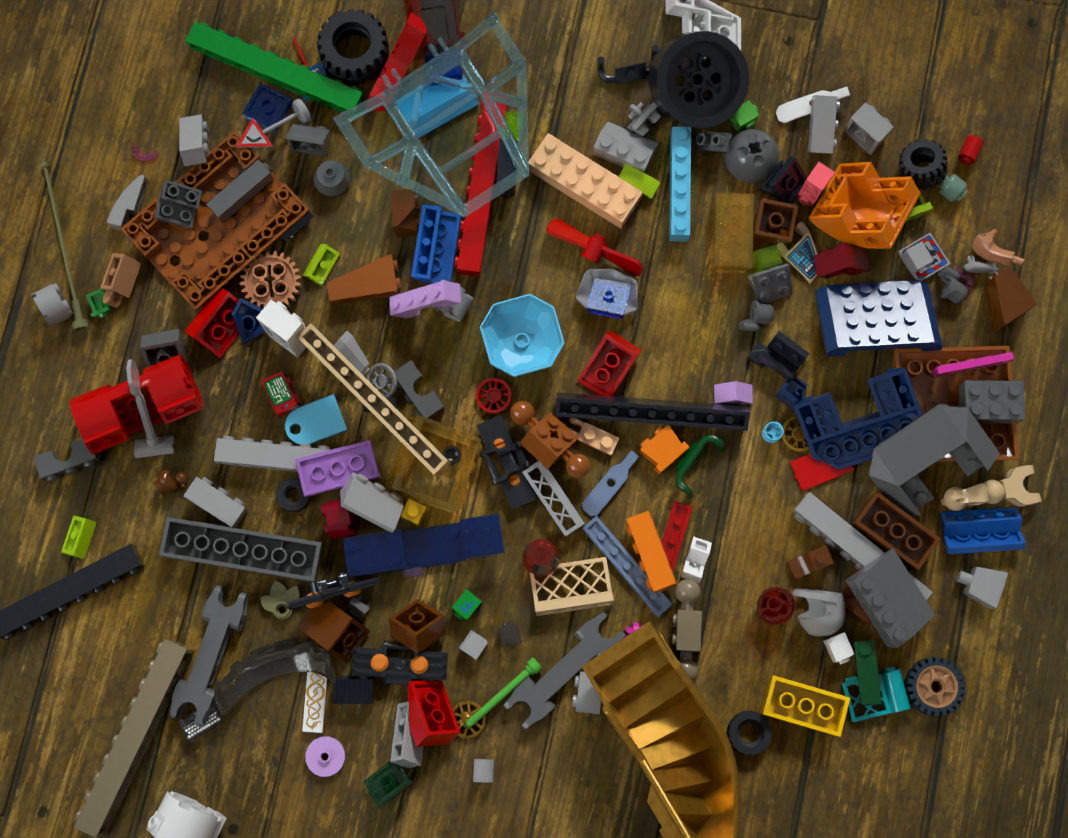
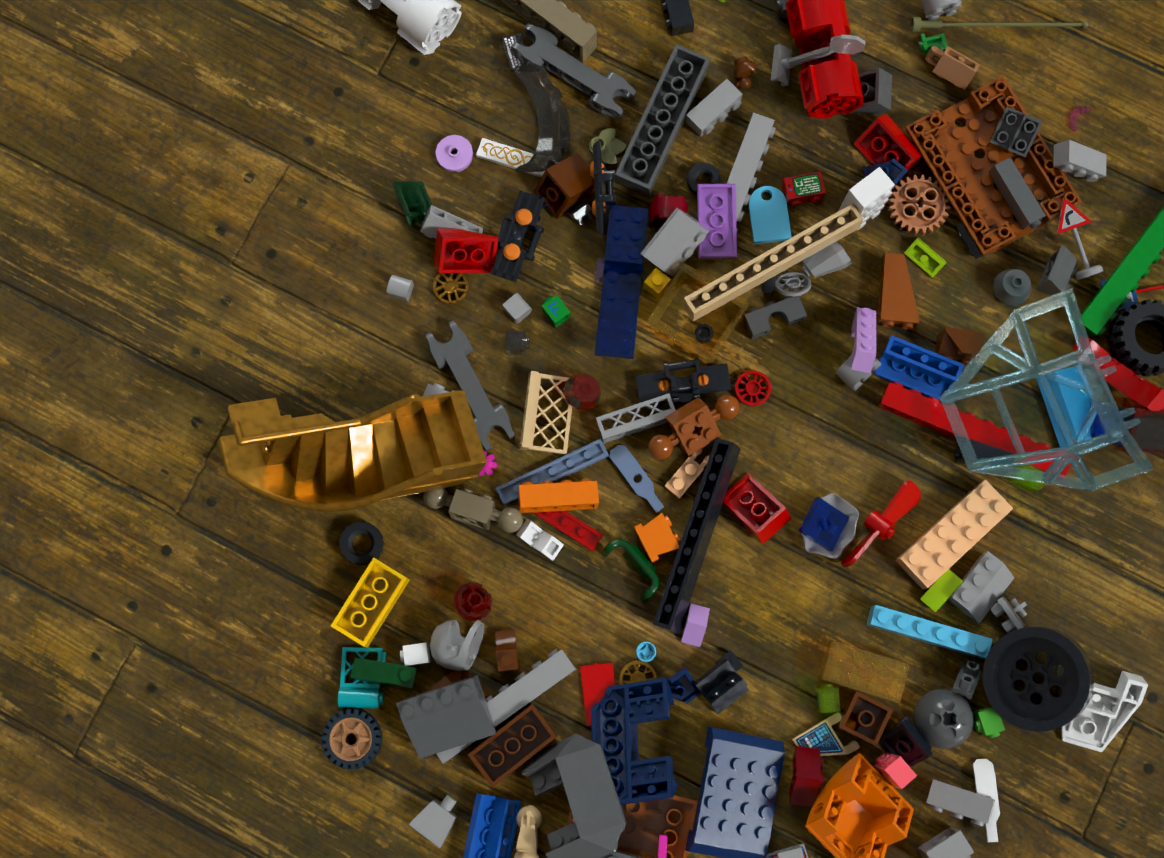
camera: 110 degrees right, 0 degrees up
light grey slope [106,175,149,231] -> none
clear blue plate [242,83,293,132] -> none
black brick [333,675,375,704] -> none
reddish brown slope [389,599,446,654] -> none
bright green piece [465,657,543,728] -> none
medium azure rock [480,294,565,377] -> none
black piece [597,45,659,85] -> none
dark grey piece [738,301,775,332] -> none
flat silver bracket [747,264,793,304] -> none

